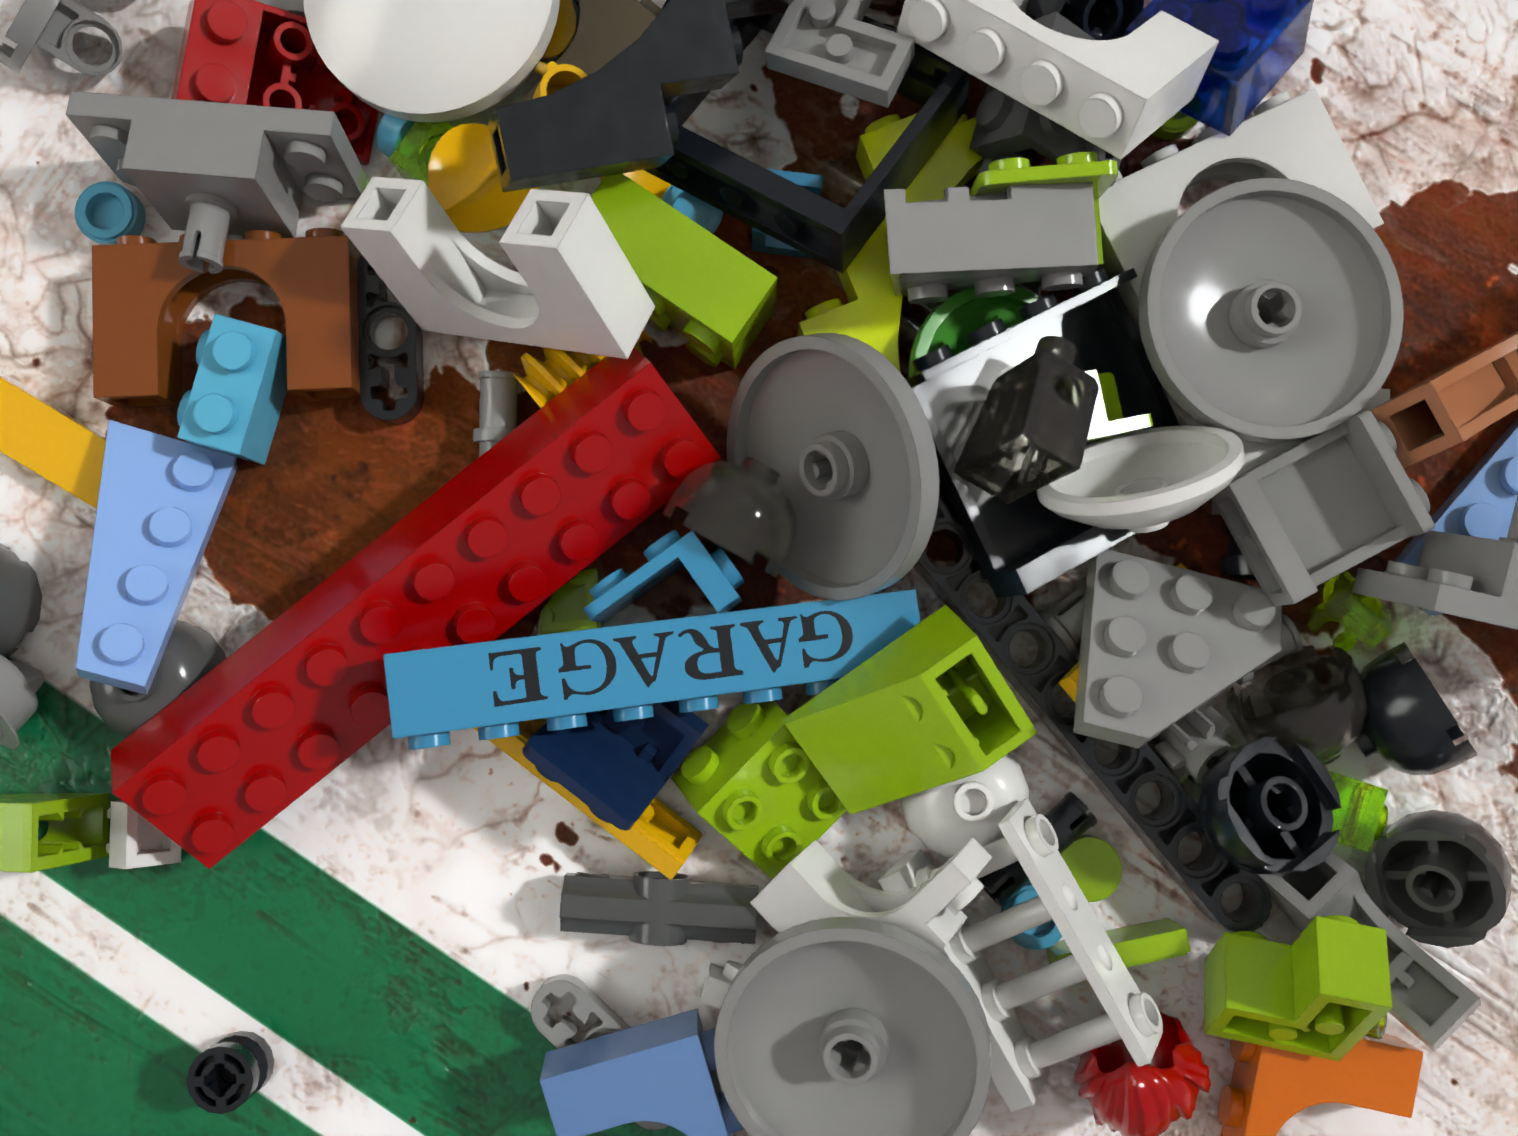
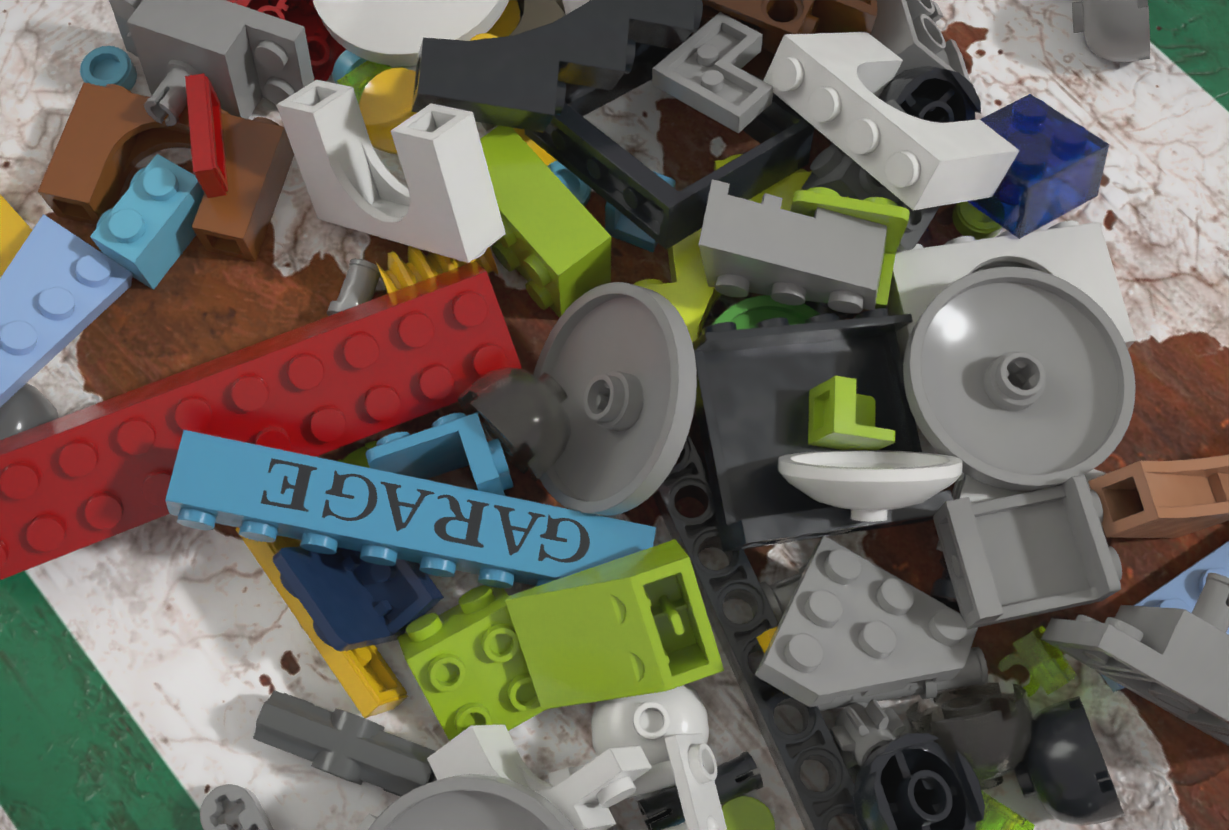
camera: 15 degrees right, 15 degrees down
black beam [357,254,424,425] -> none
clear smoke torso [953,336,1099,504] -> none
none -> red tile [185,73,228,198]

